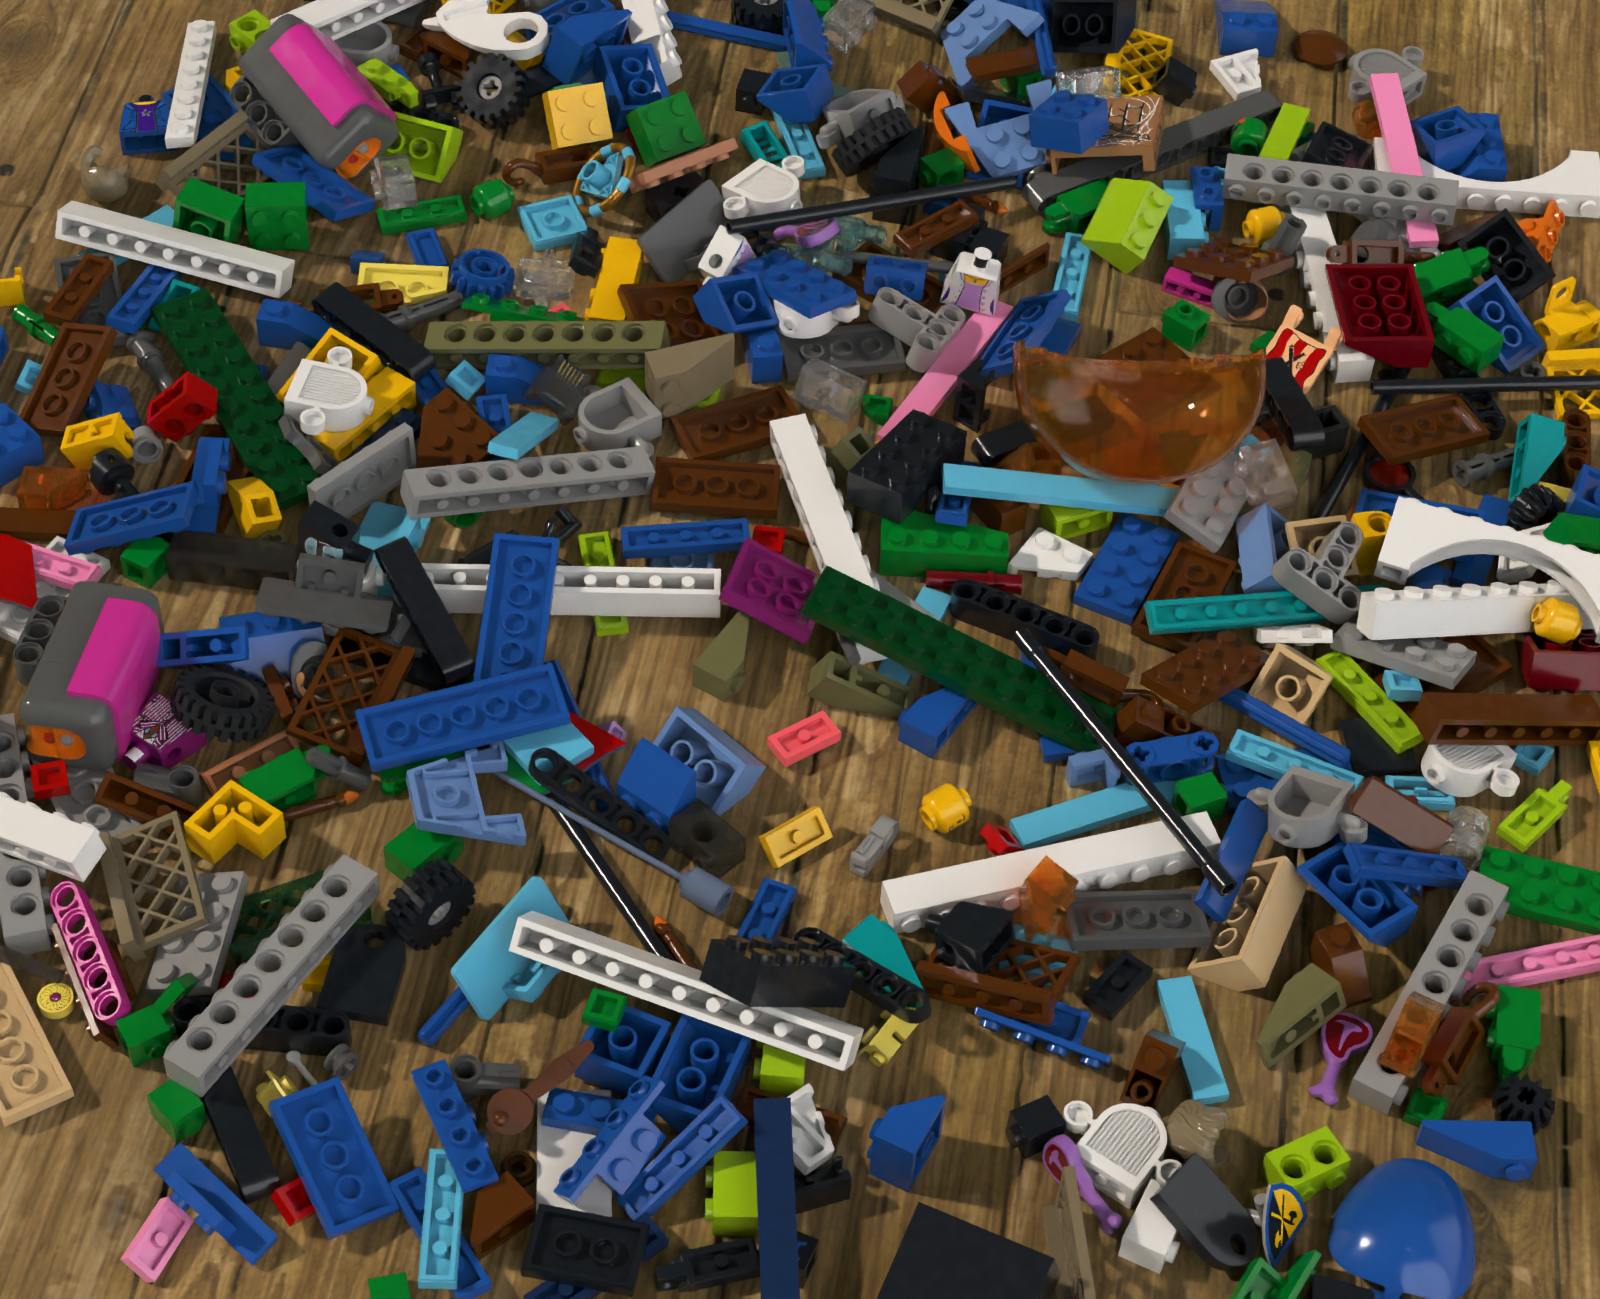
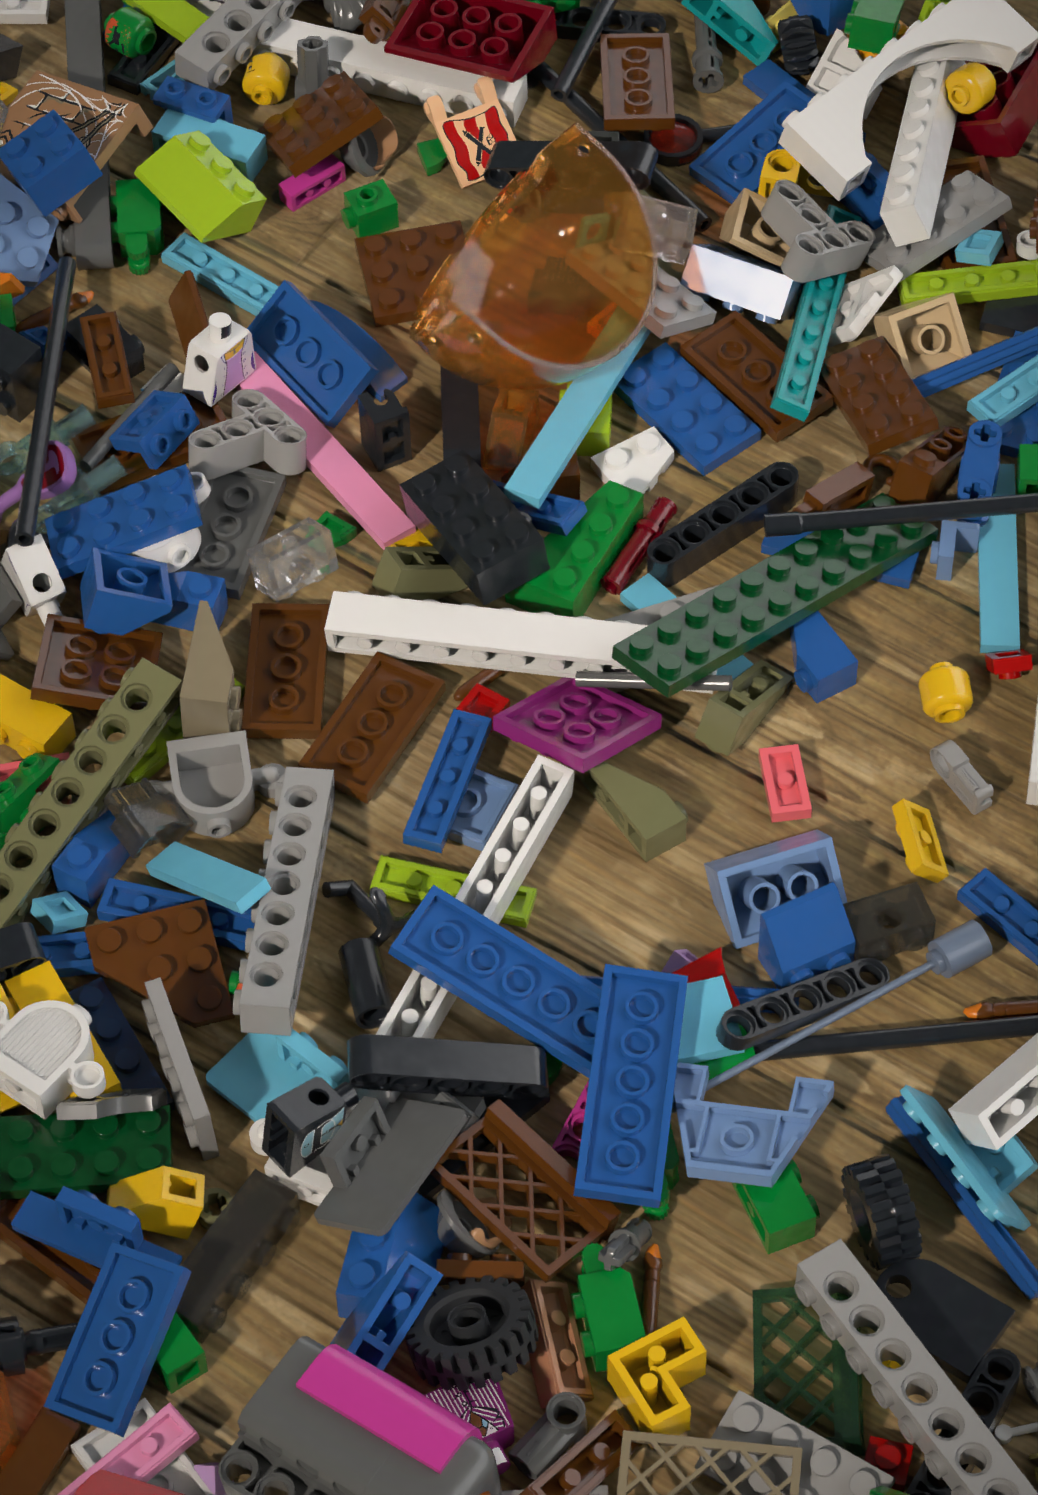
camera: 60 degrees left, 5 degrees up
black brick [969,225,1009,264] -> none

